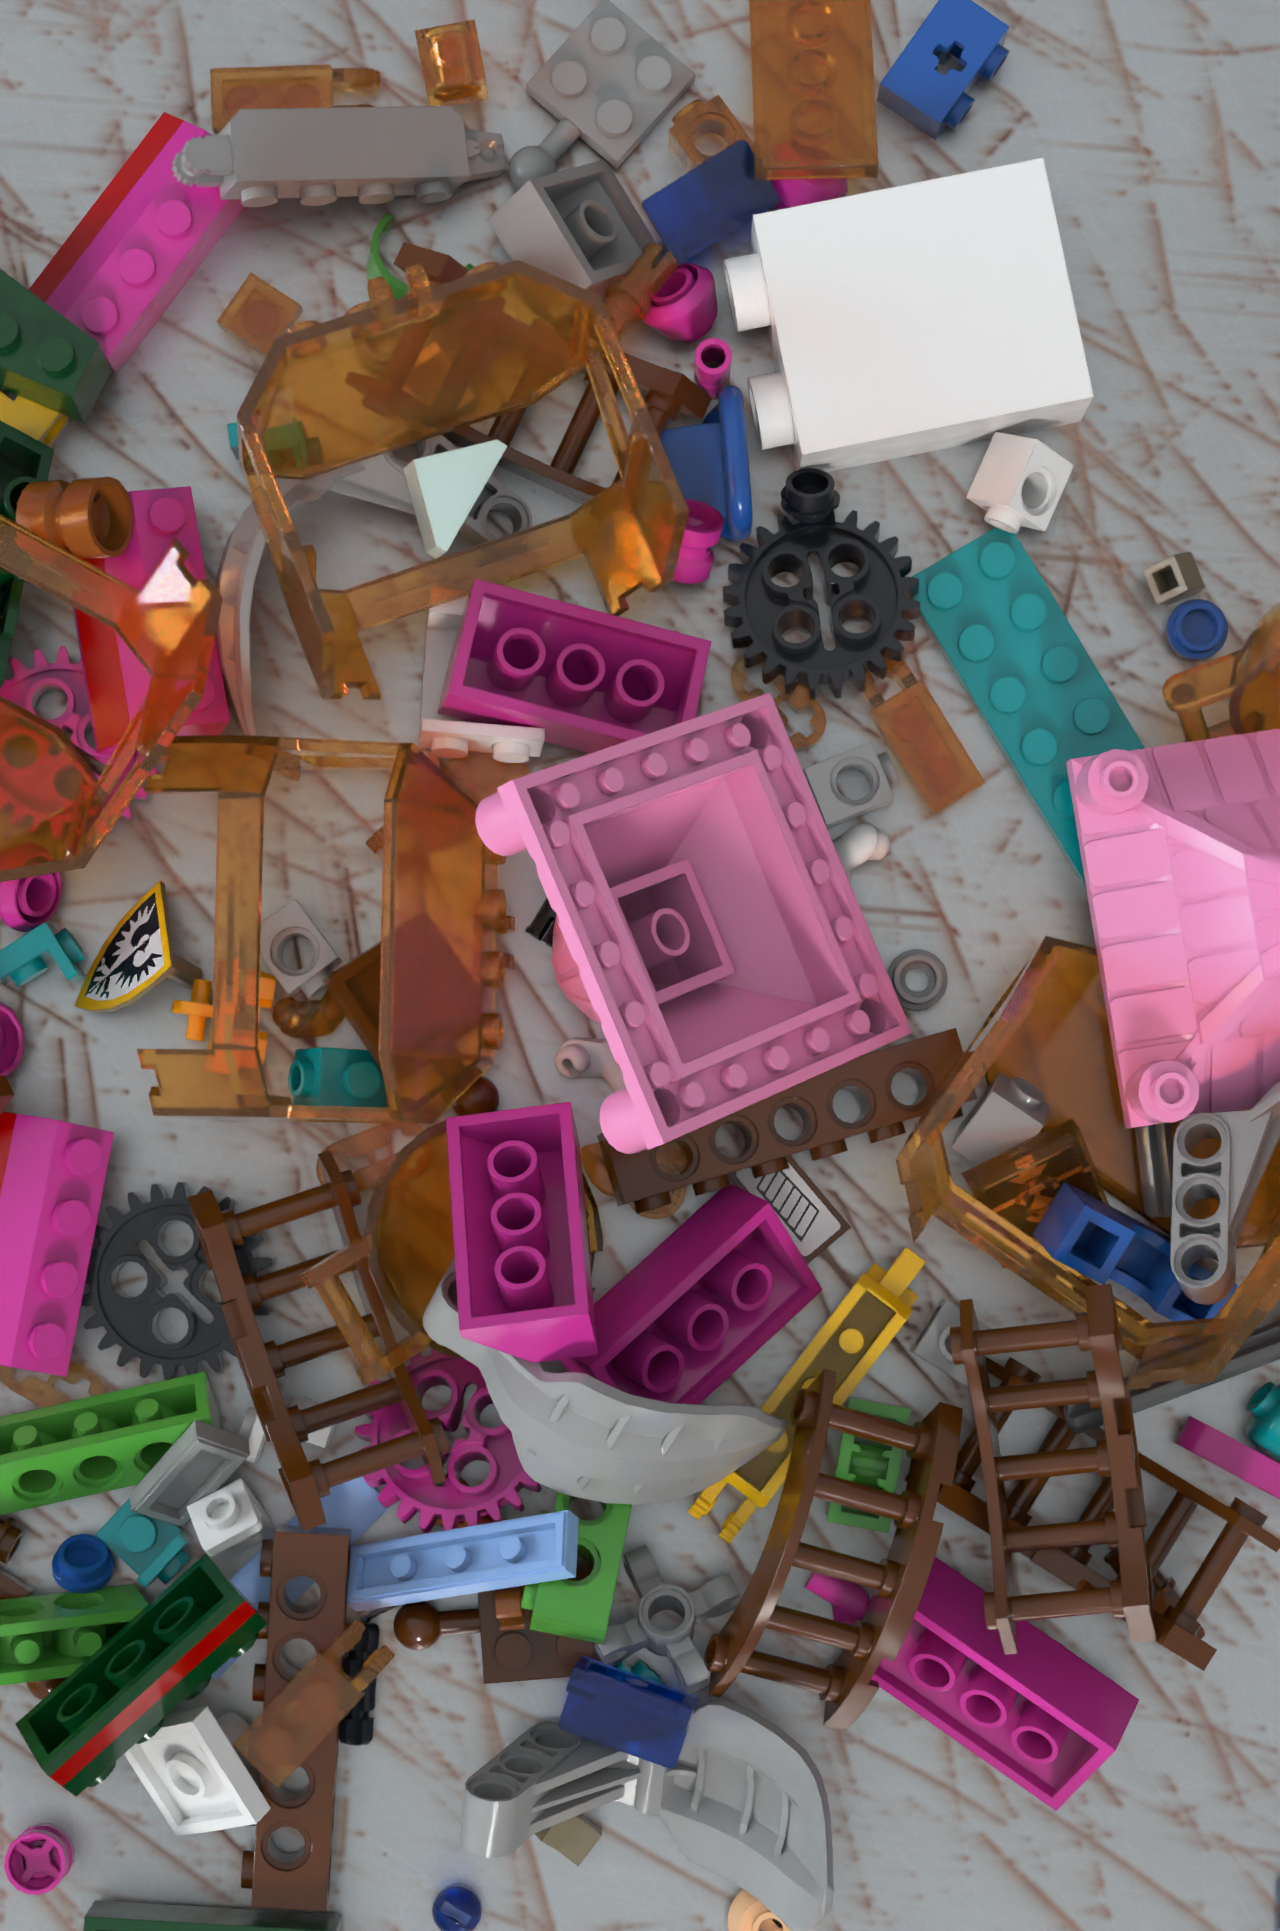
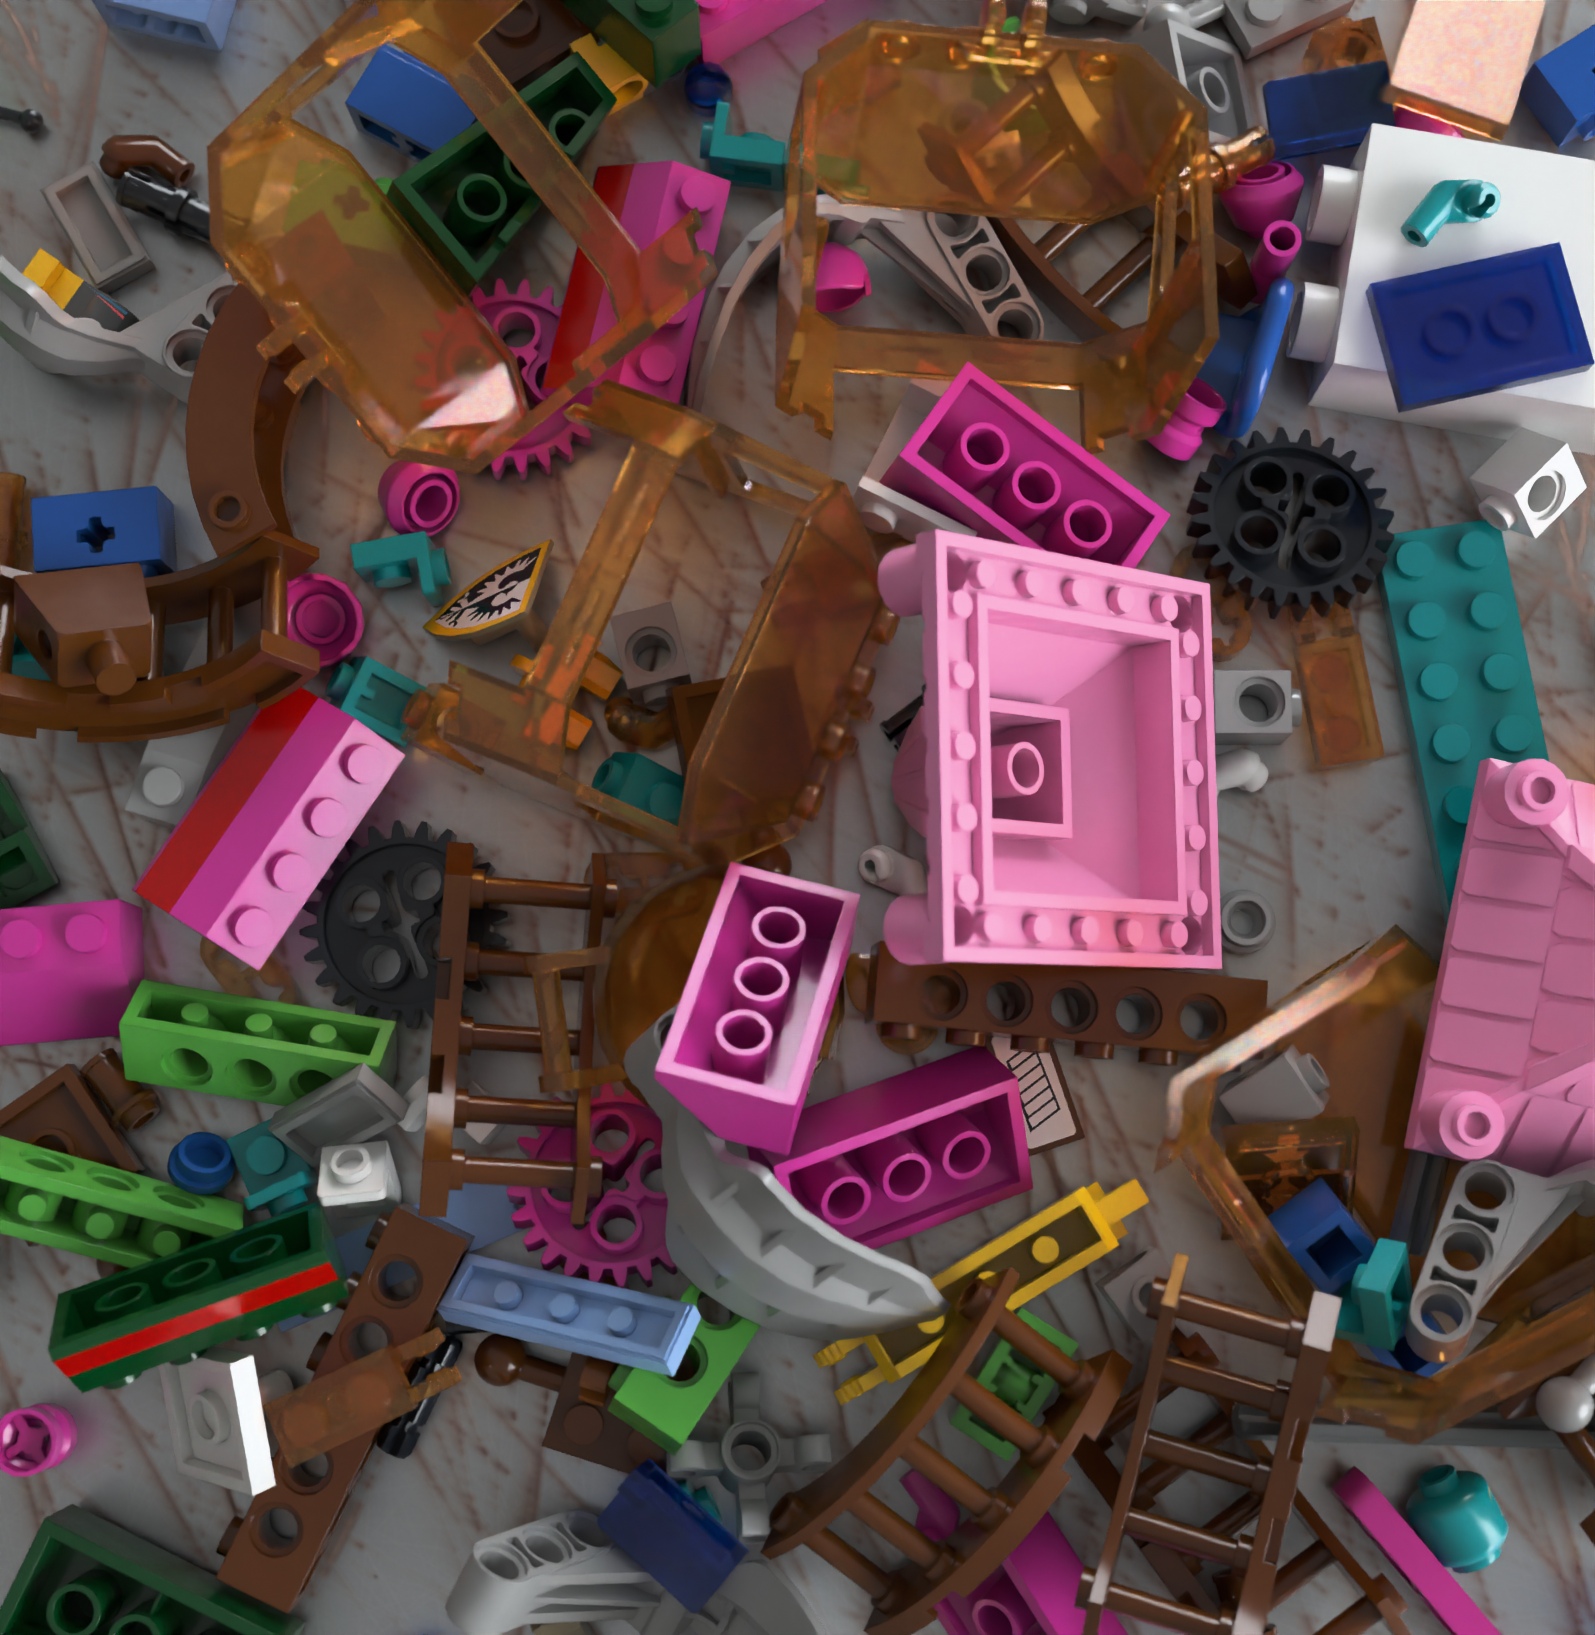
camera: 25 degrees right, 5 degrees down
dark orange wheel [16,477,134,561] -> none
light aqua slope [403,439,507,559] -> none
black plate [781,468,840,523] -> none
none -> teal bracket [325,656,433,747]
none -> clear orange brick [401,683,510,776]
none -> clear blue hinge [684,61,733,117]
none -> teal bracket [700,101,786,192]
none -> dark pink hair [777,242,872,319]
none -> teal bracket [1334,1238,1413,1351]
none -> clear blue tile [1365,242,1595,413]
none -> teal arm [1401,179,1501,247]

